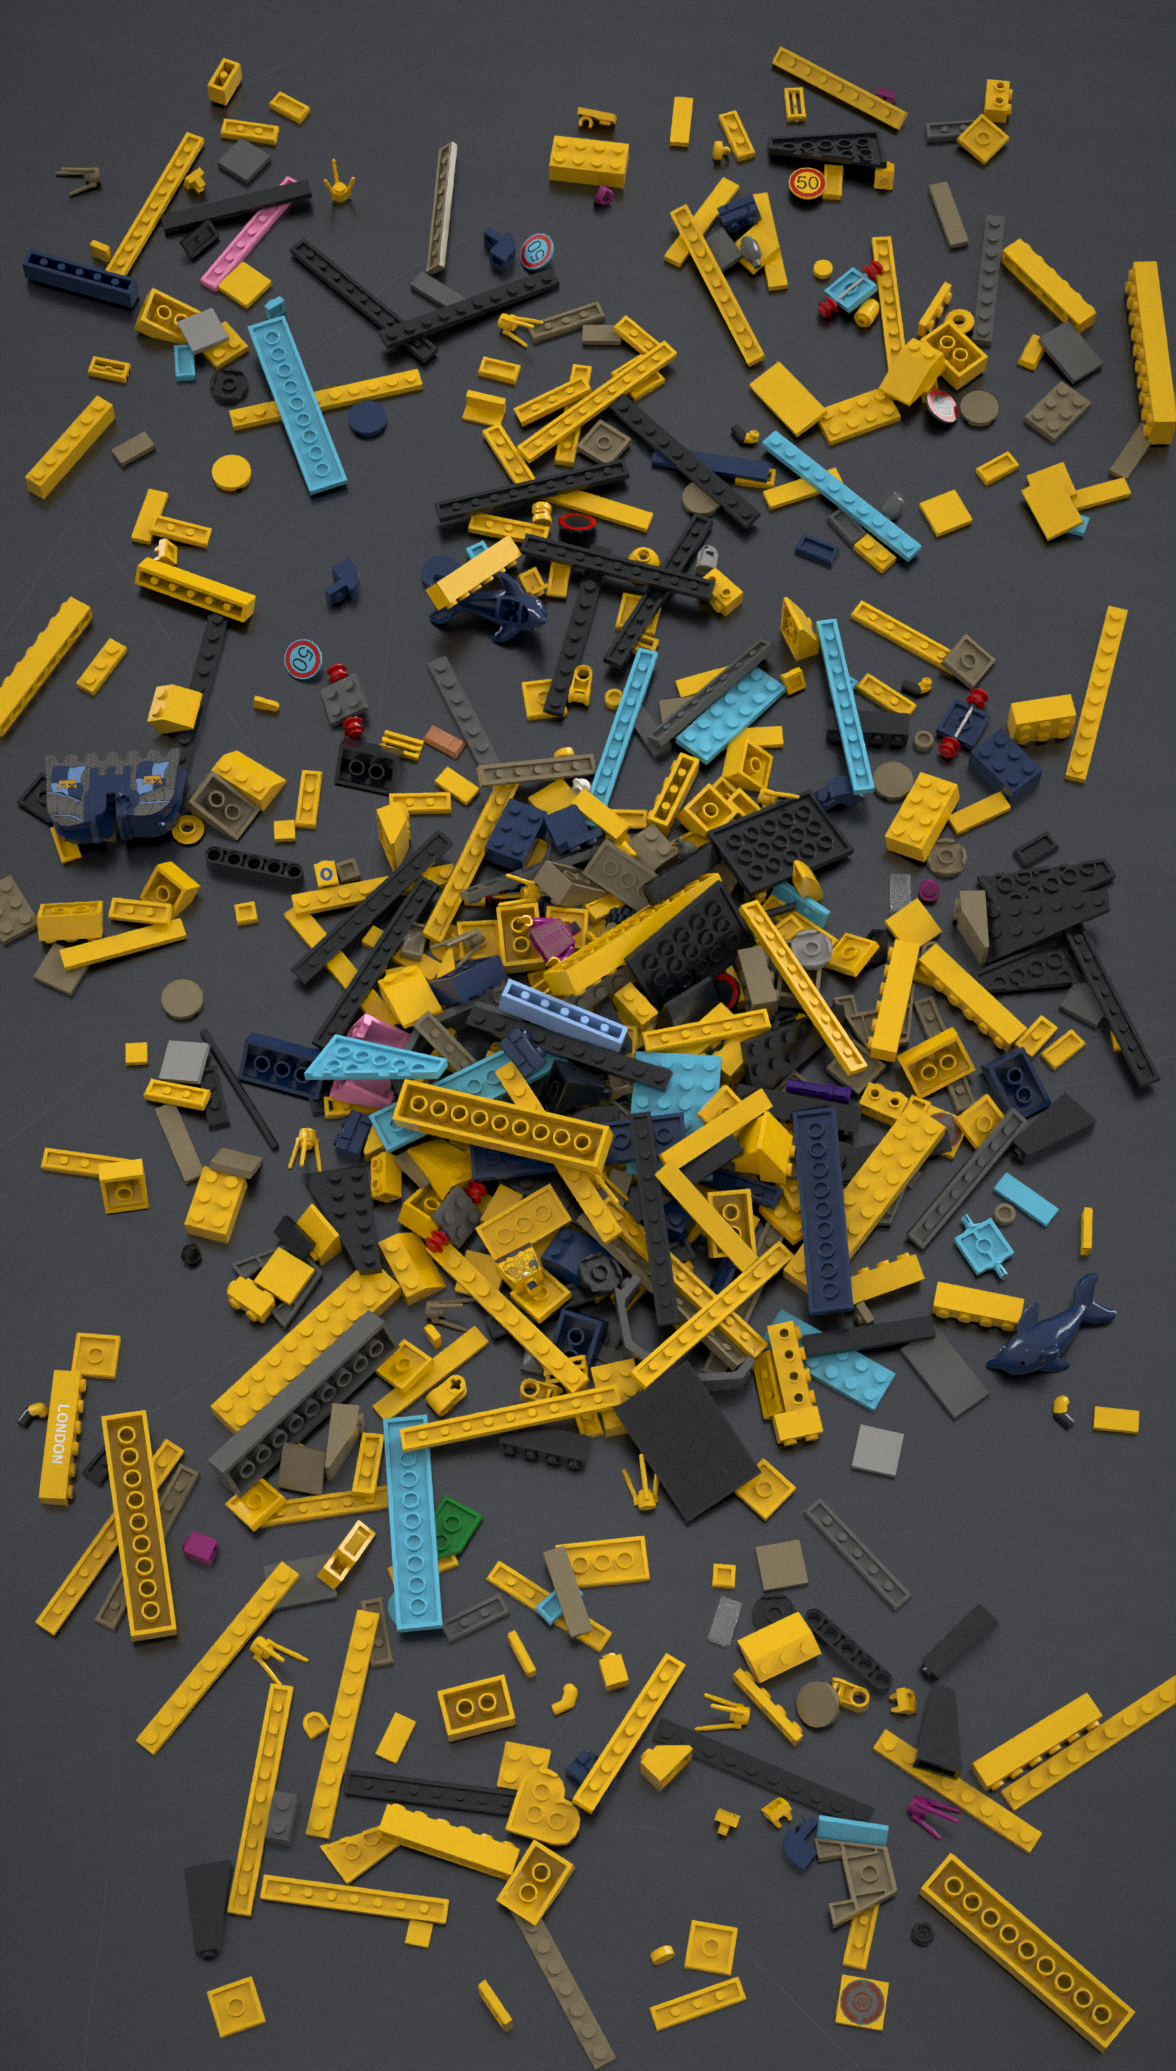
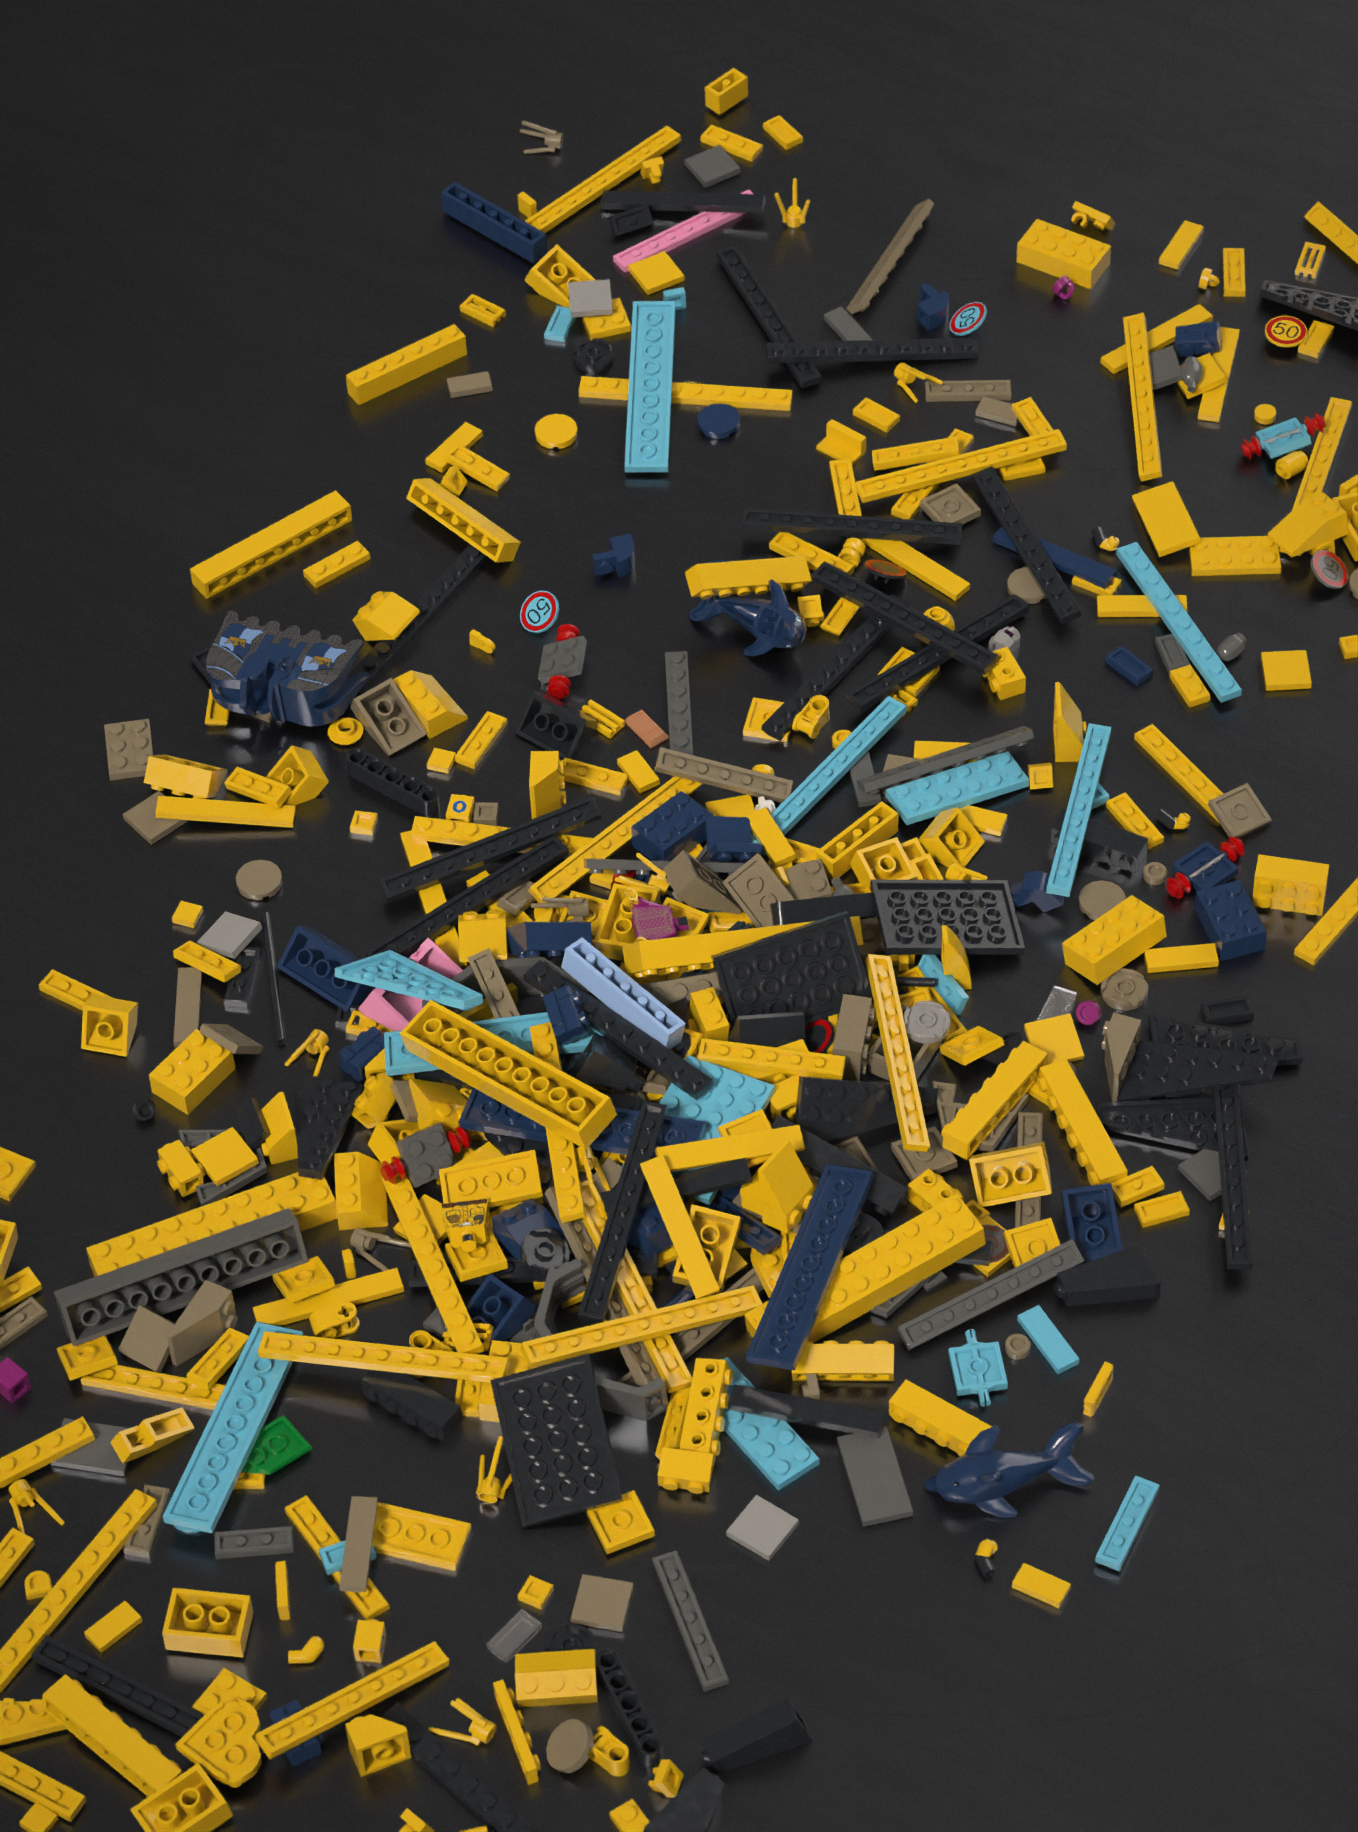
camera: 25 degrees right, 15 degrees down
dark purple pin [786,1078,851,1104] -> none
none -> medium azure plate [1095,1476,1159,1571]

